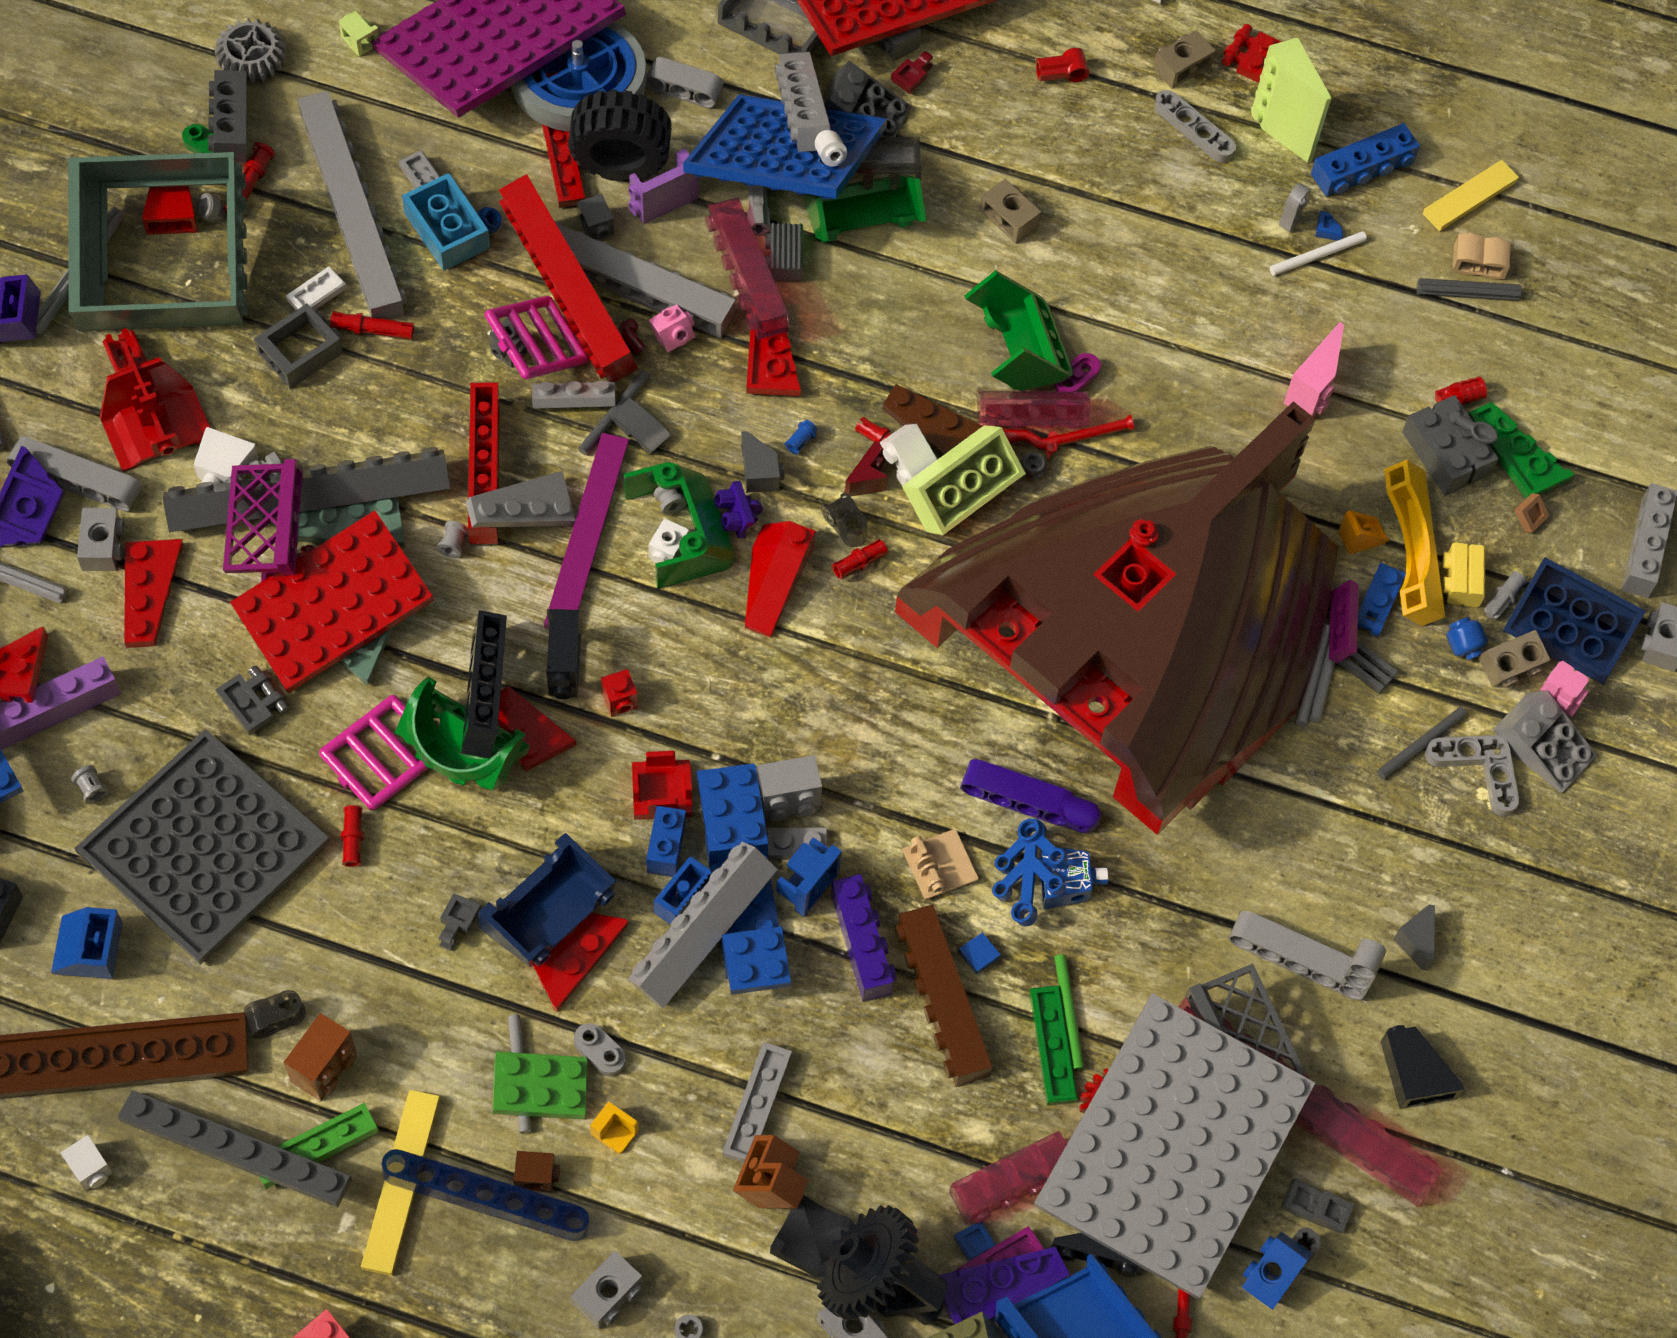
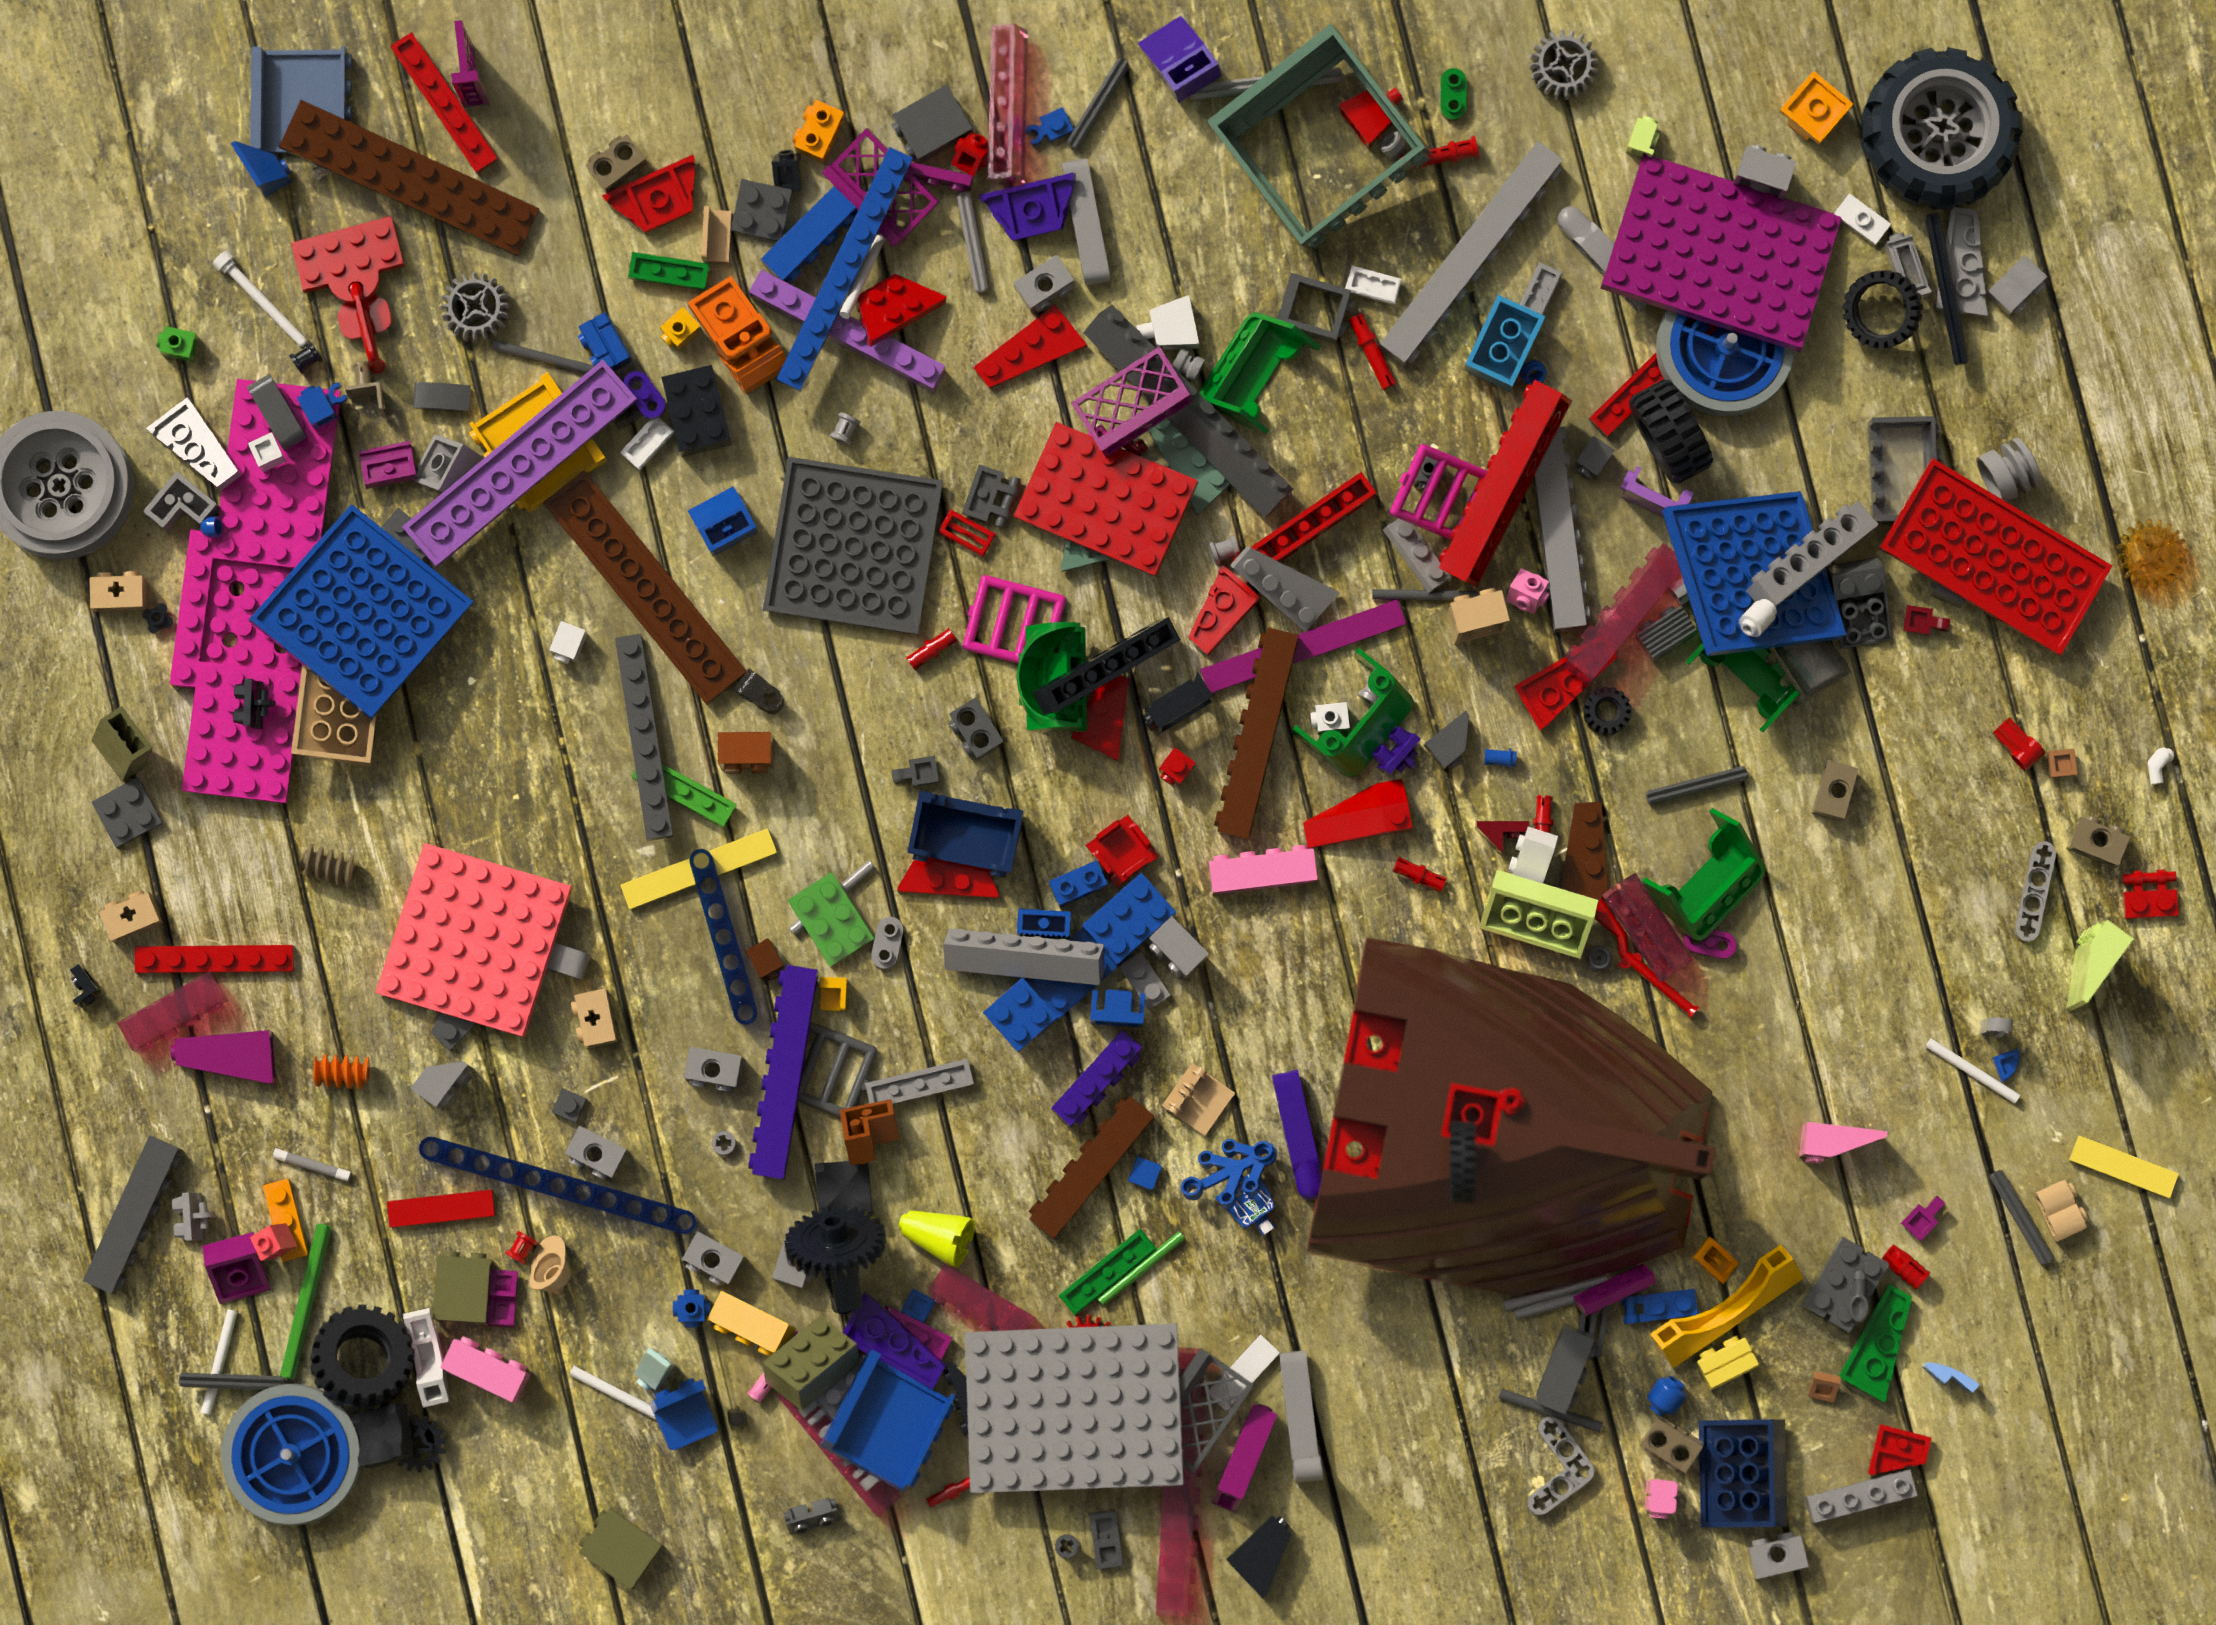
camera: 65 degrees right, 20 degrees up
red piece [100,328,211,472] -> none
dark grey brick [208,70,247,163] -> none
dark grey slope [609,398,671,454] -> none
dark red arm [619,318,646,355] -> none
light grey beam [646,57,724,108] -> none
clear smoke piece [820,492,867,547] -> none
blue brick [1242,1231,1312,1310] -> none
blue brick [1311,123,1420,197] -> none
dark grey slope [1393,904,1435,971] -> none
light grey axle [1484,571,1527,620] -> none
light grey slope [1493,690,1597,793] -> none
none -> dark purple brick [748,965,819,1180]
none -> dark grey bar [798,1022,877,1118]
none -> neon yellow cone [898,1210,975,1268]
none -> red tile [938,509,996,558]
none -> dark grey brick [948,697,1004,761]
none -> wing [1188,564,1261,657]
none -> green windscreen [1200,312,1321,434]
none -> bright pink brick [1209,845,1318,895]
none -> white tile [1209,1334,1280,1411]
none -> magenta slope [1211,1404,1277,1513]
none -> reddish brown brick [1214,628,1299,840]
none -> tan brick [1446,588,1510,645]
none -> black tyre [1449,1122,1475,1203]
none -> dark grey piece [1535,1323,1597,1414]
none -> light grey piece [1557,206,1648,312]
none -> black tyre [1583,686,1632,736]
none -> dark grey axle [1646,766,1748,805]
none -> red wing [1867,1424,1932,1475]
none -> magenta plate [1900,1196,1945,1241]
none -> light blue slope [1922,1362,1979,1393]
none -> medium nougat plate [2047,749,2078,778]

